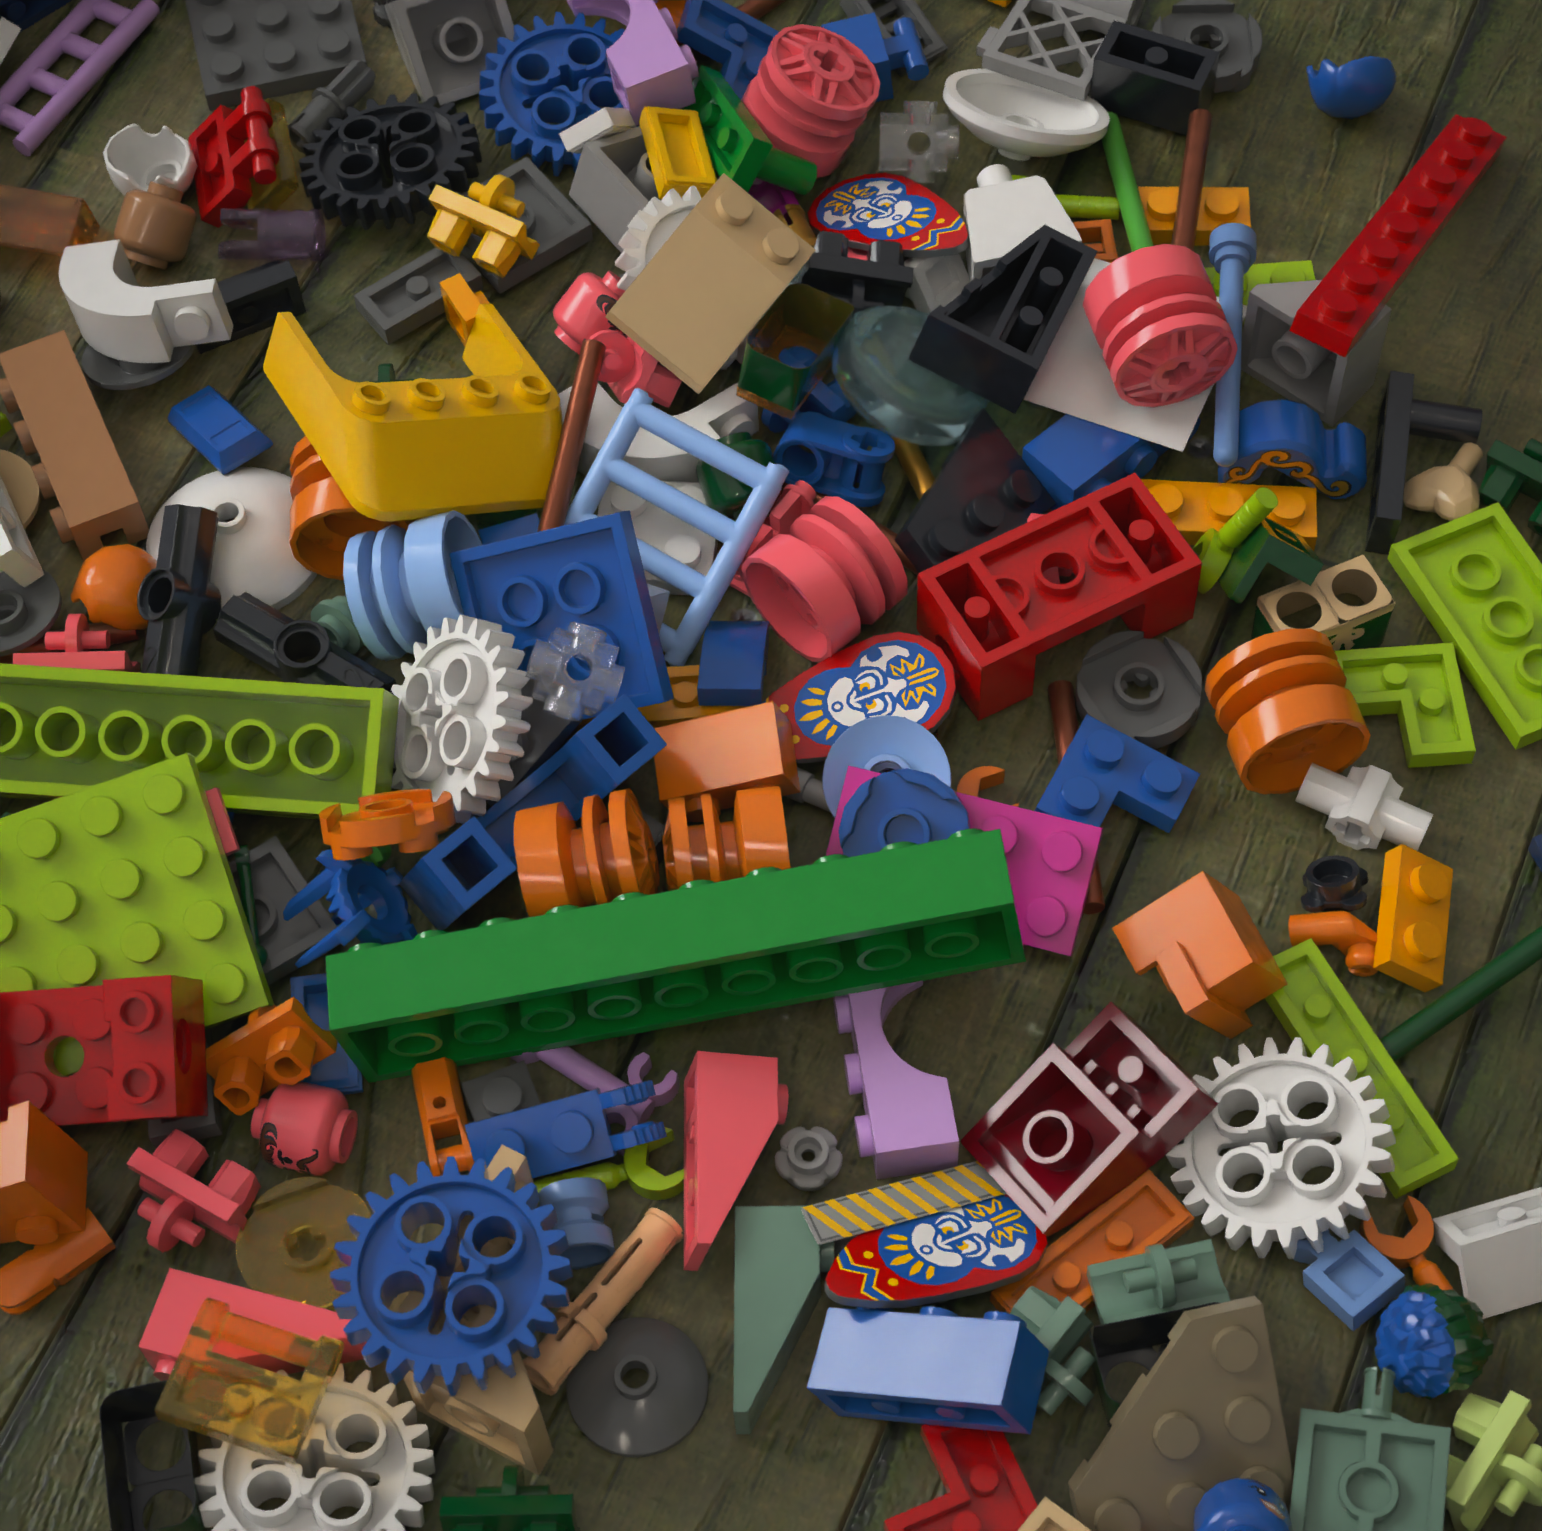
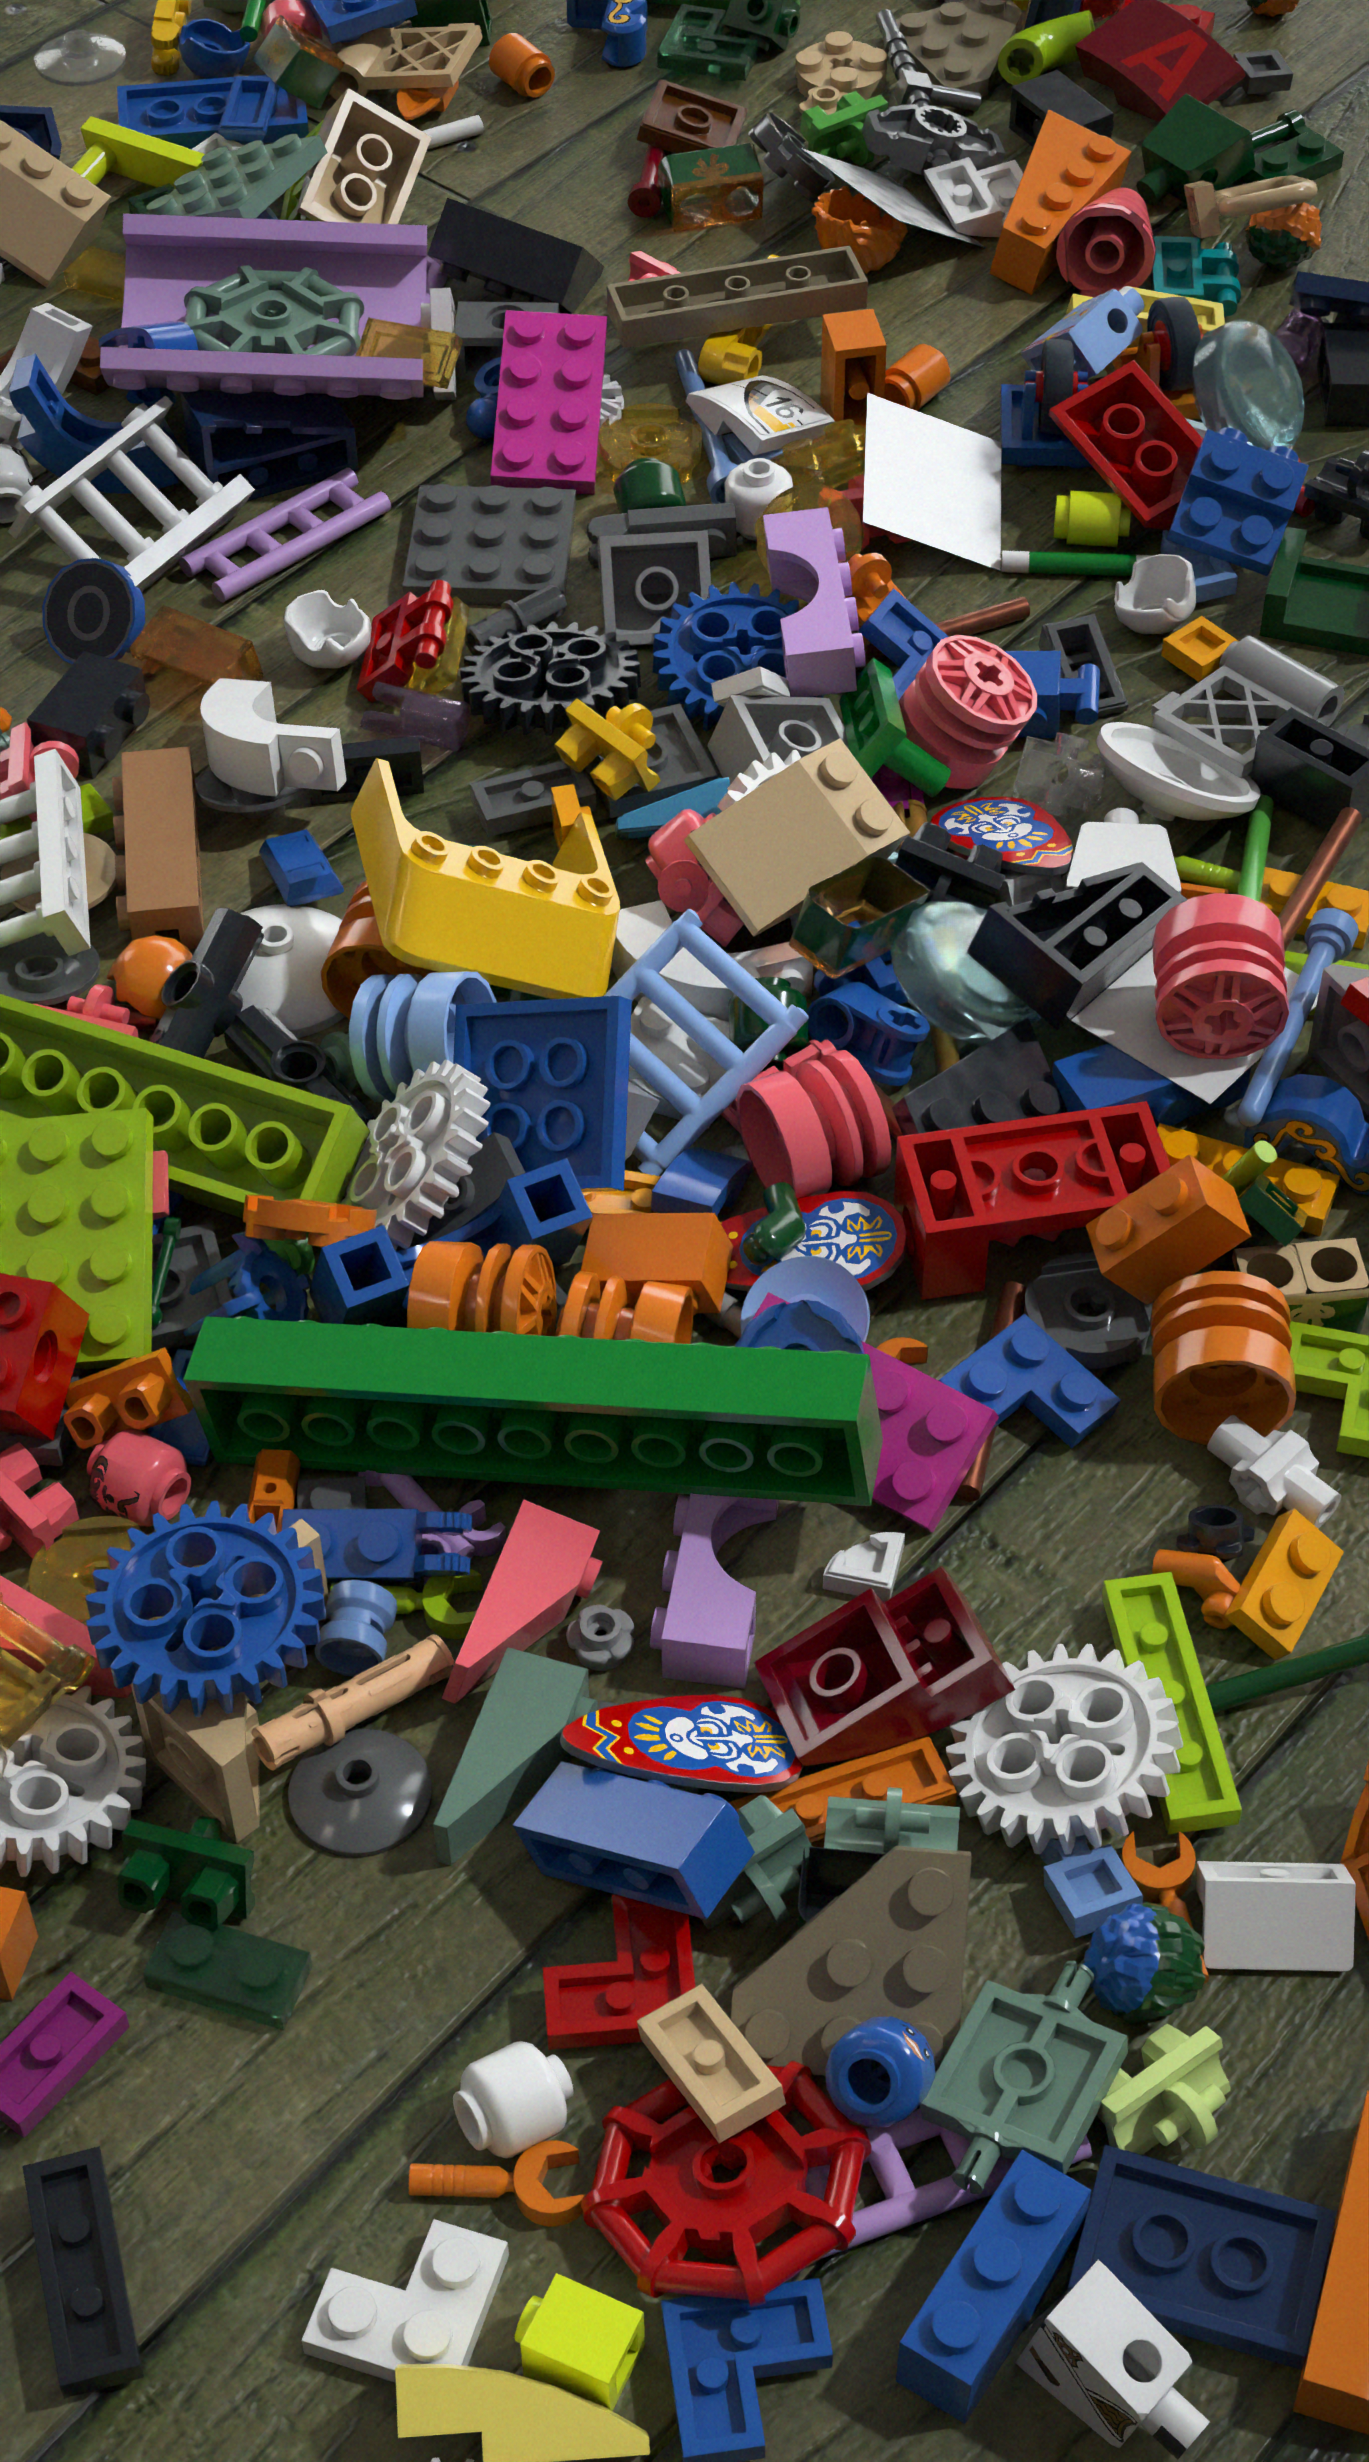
camera: 15 degrees right, 10 degrees down
medium nougat head [114,181,197,270] -> none
clear brick [525,622,625,722] -> none
copper bar [537,339,606,532] -> none
yellow tile [639,106,717,199] -> none
sticker [801,1161,1007,1244] -> none
orange plate [1112,871,1288,1039] -> none
none -> dark azure slope [614,777,730,840]
none -> dark green arm [743,1182,806,1267]
none -> white tile [823,1532,905,1601]
none -> orange brick [1086,1155,1251,1305]

